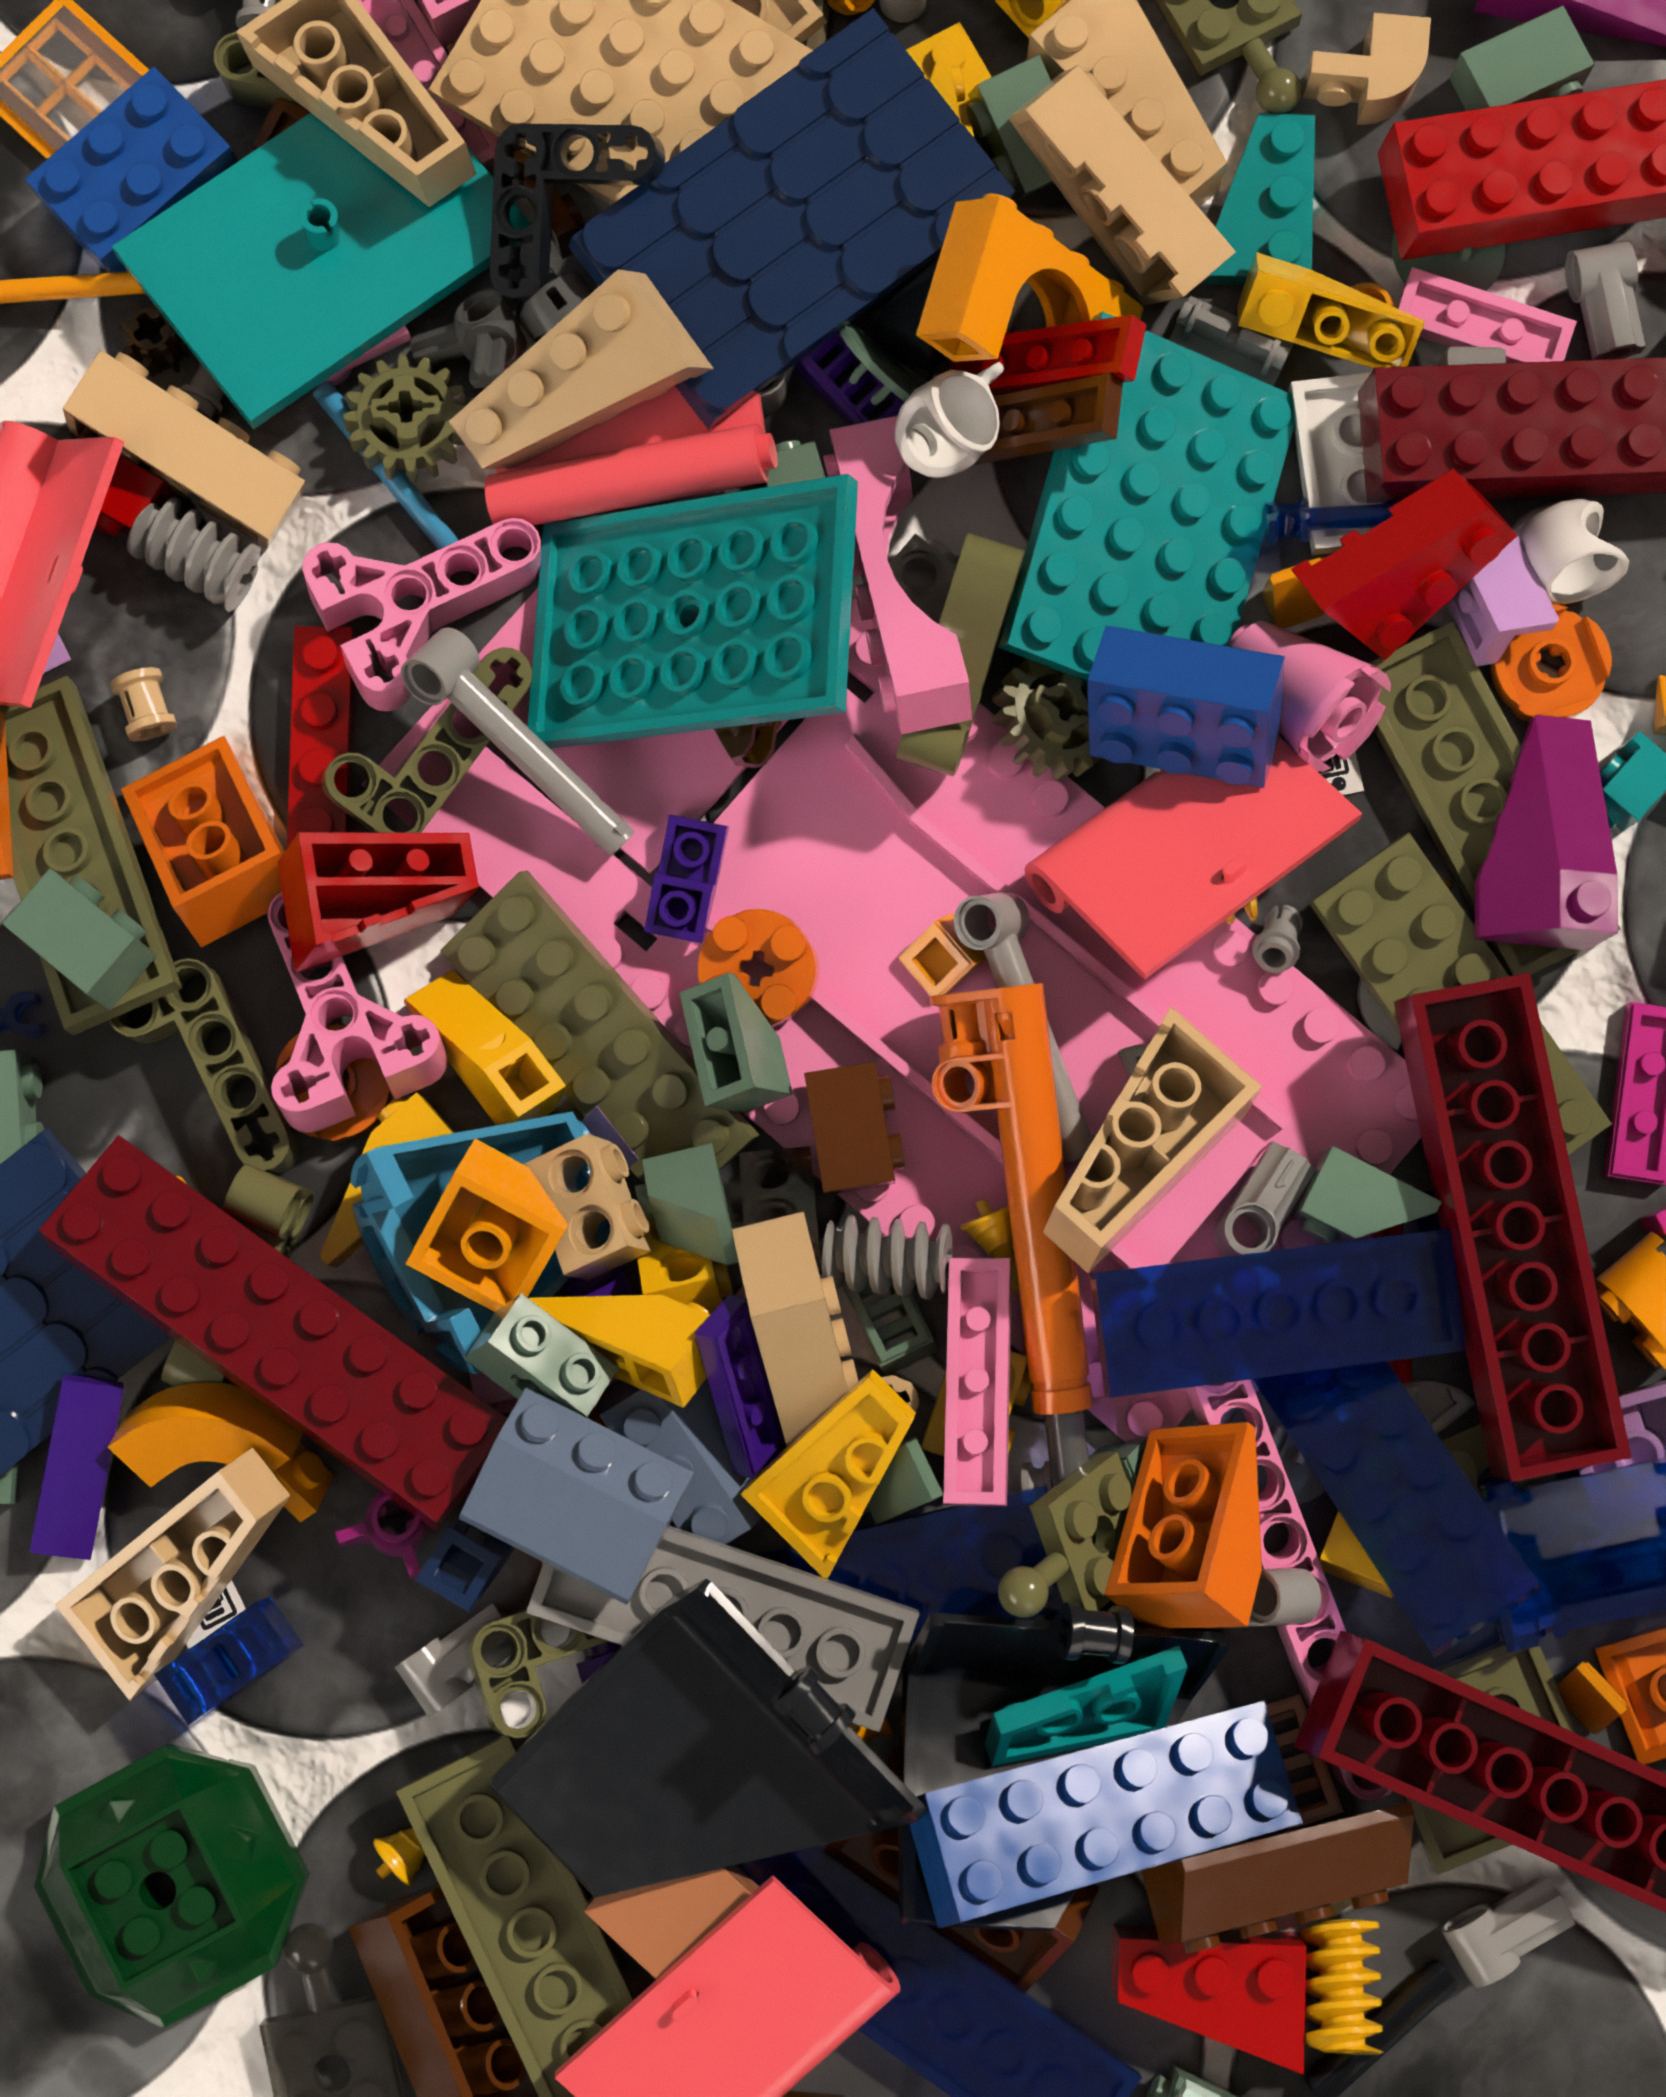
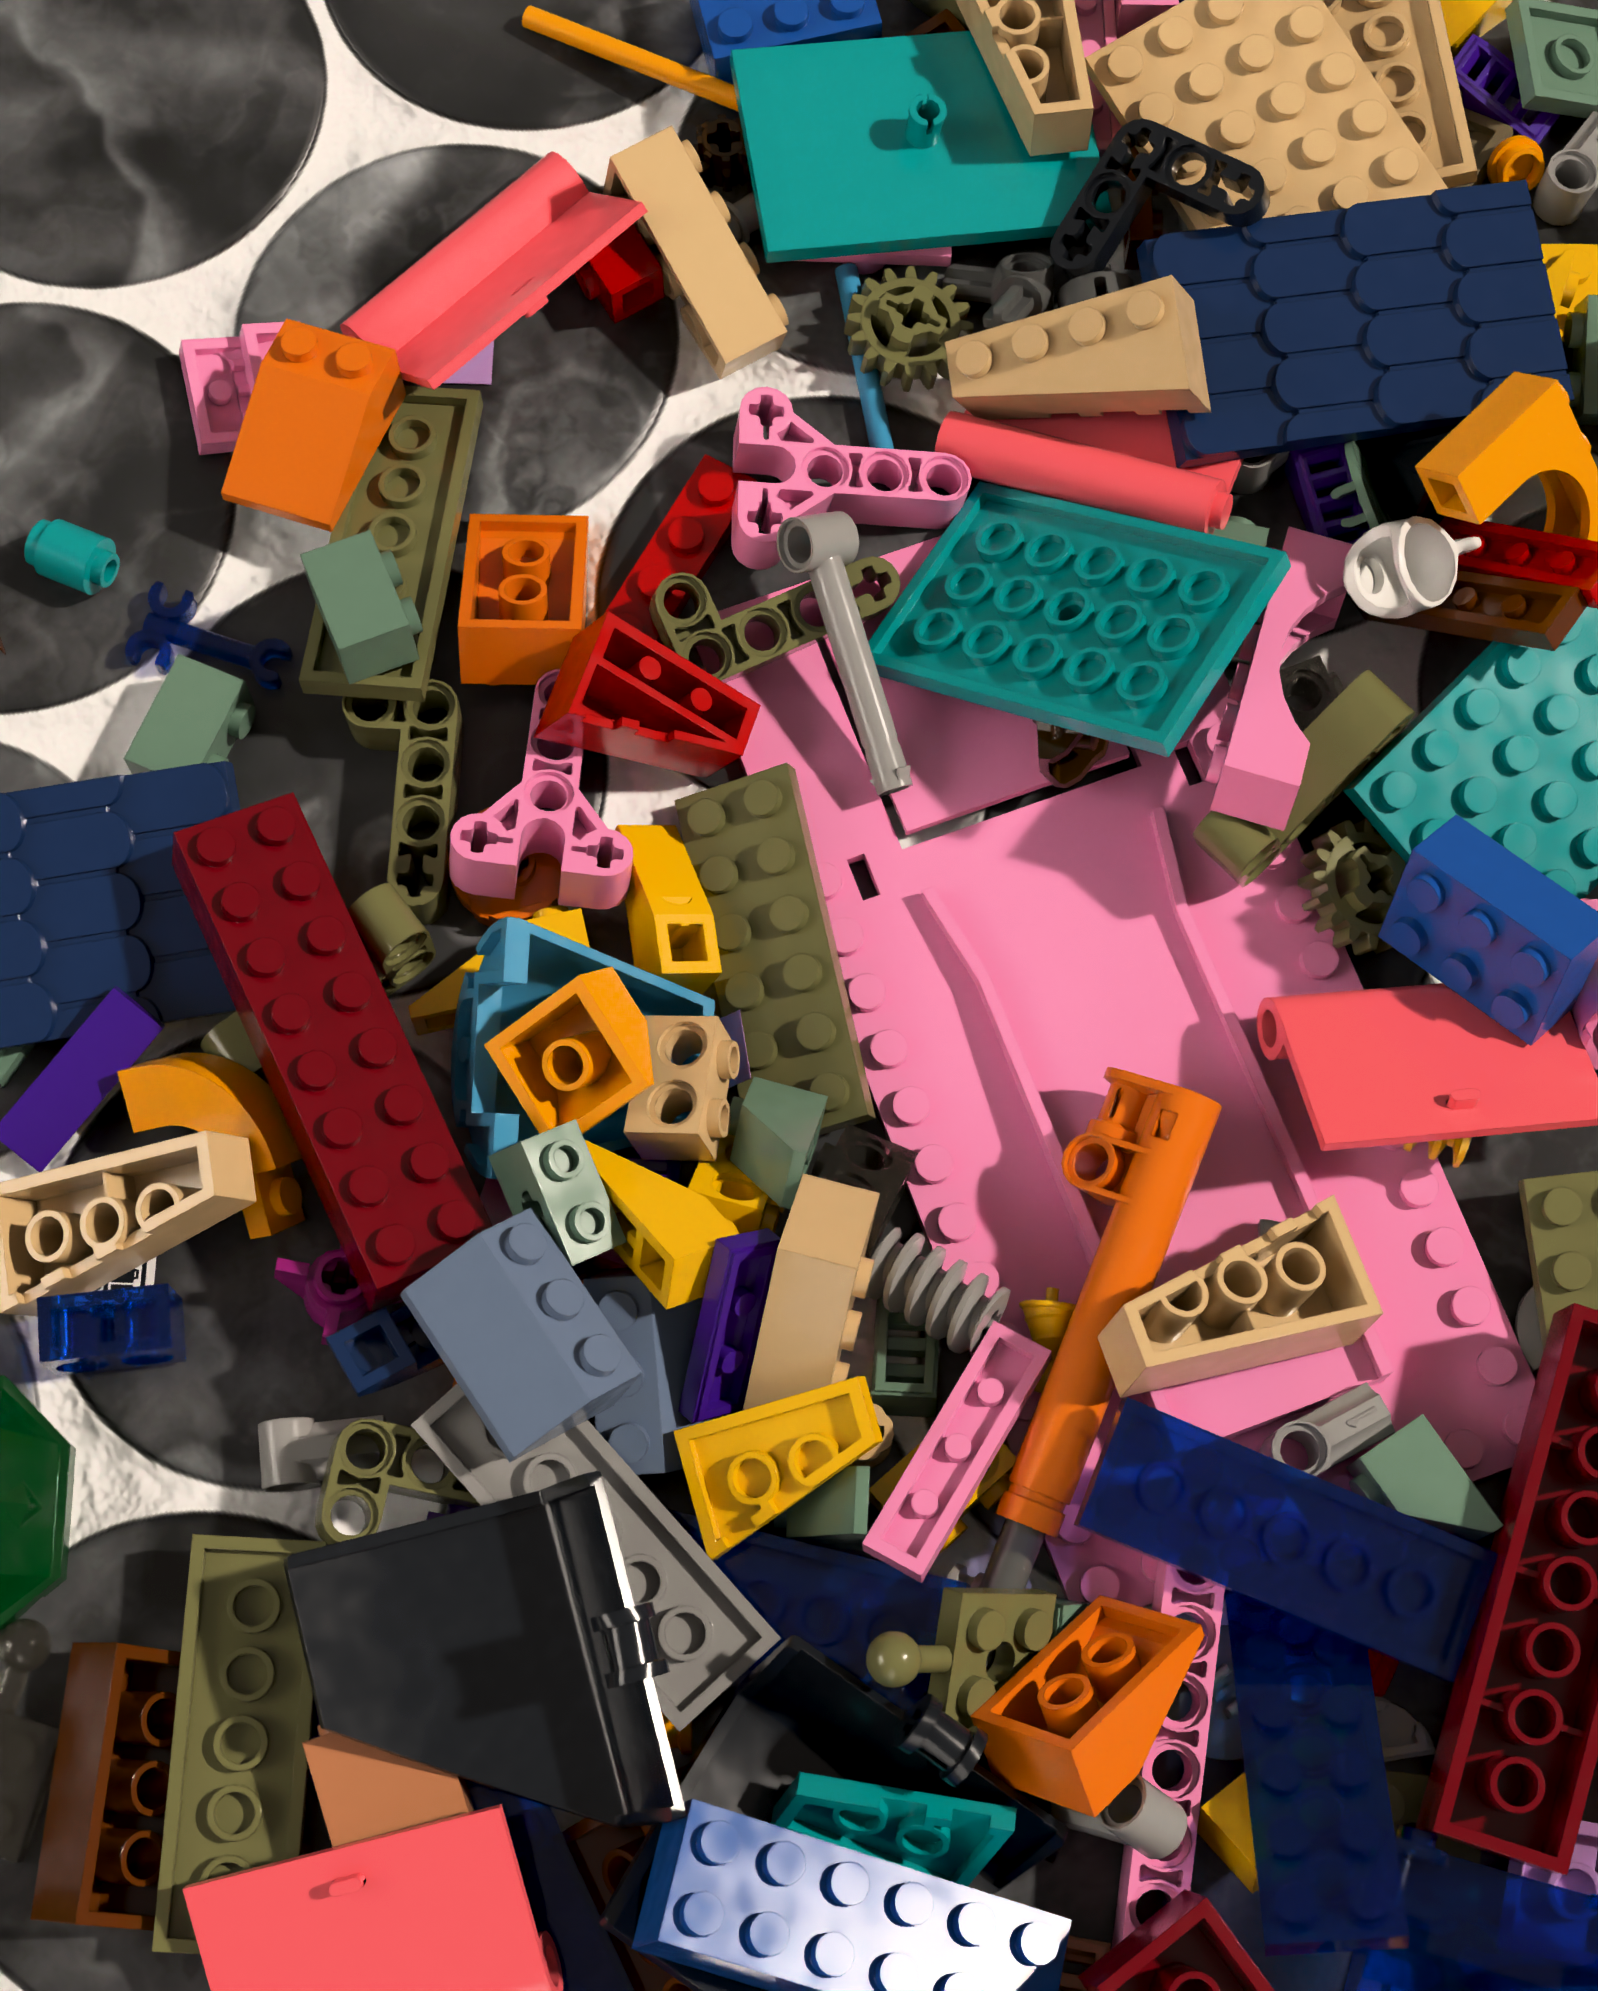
camera: 25 degrees right, 10 degrees down
tan bush [110,667,177,742] -> none
light grey piece [127,497,261,613] -> none
yellow piece [373,1827,426,1886] -> none
dark purple slope [644,815,729,943] -> none
sand green slope [679,972,793,1113] -> none
orange plate [698,909,819,1027] -> none
reddish brown brick [804,1061,905,1195] -> none
light orange slope [898,914,987,996] -> none
light grey piece [954,891,1097,1165] -> none
light grey pin [1252,905,1303,973] -> none

